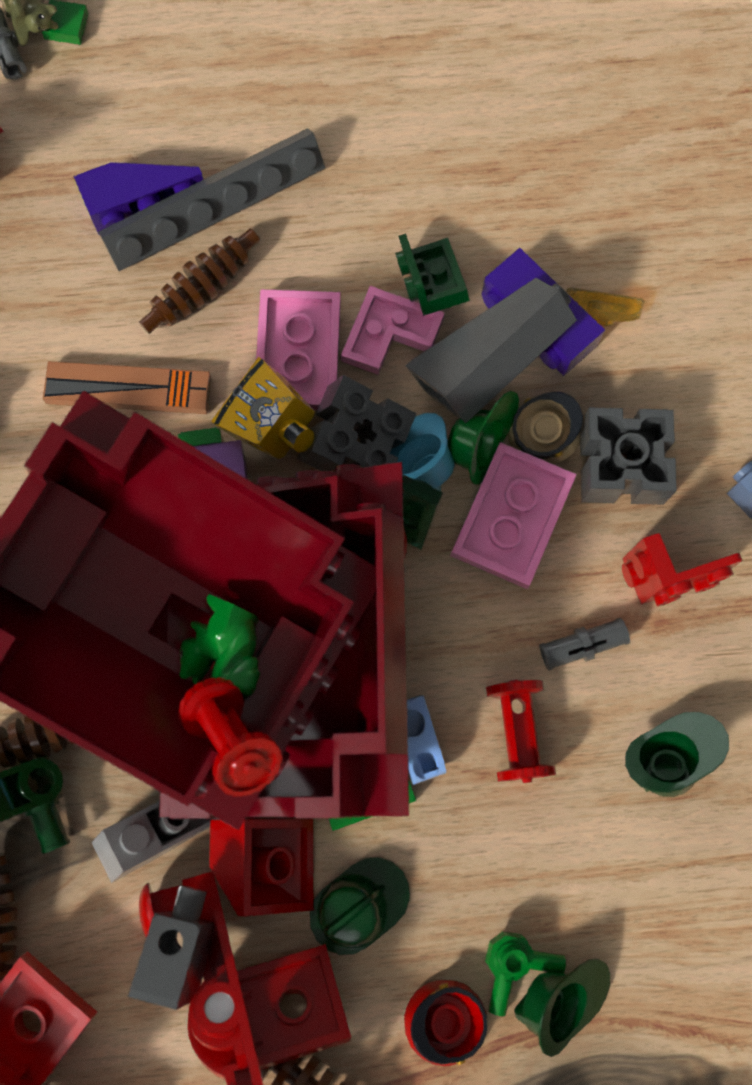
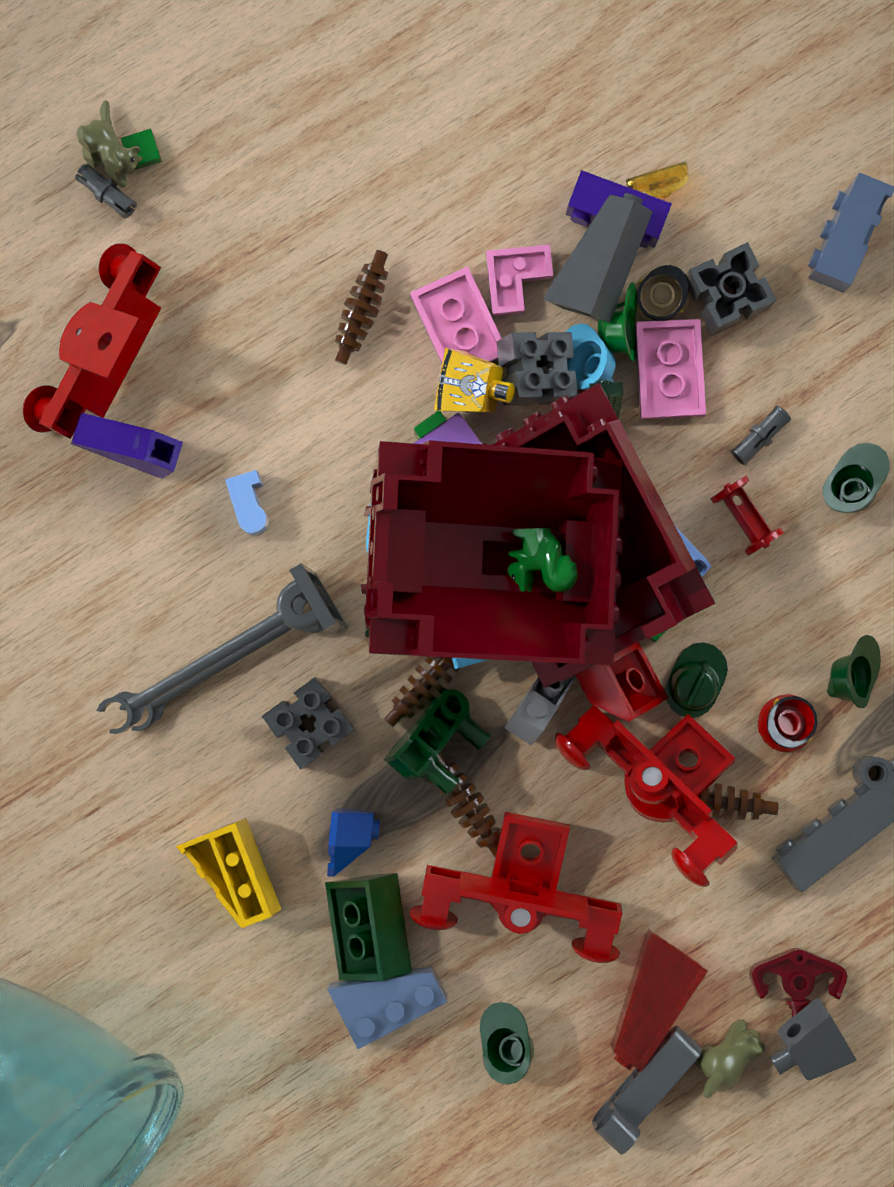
camera: 25 degrees left, 10 degrees up
nougat tile [43,361,211,414] -> none
dark purple slope [73,162,203,235] -> none
dark grey plate [98,128,325,271] -> none
dark grey torso [128,885,214,1010] -> none
red hose [178,677,282,797] -> none
dark green bracket [395,233,470,316] -> none
green piece [485,931,566,1016] -> none
red bracket [622,533,743,607] -> none

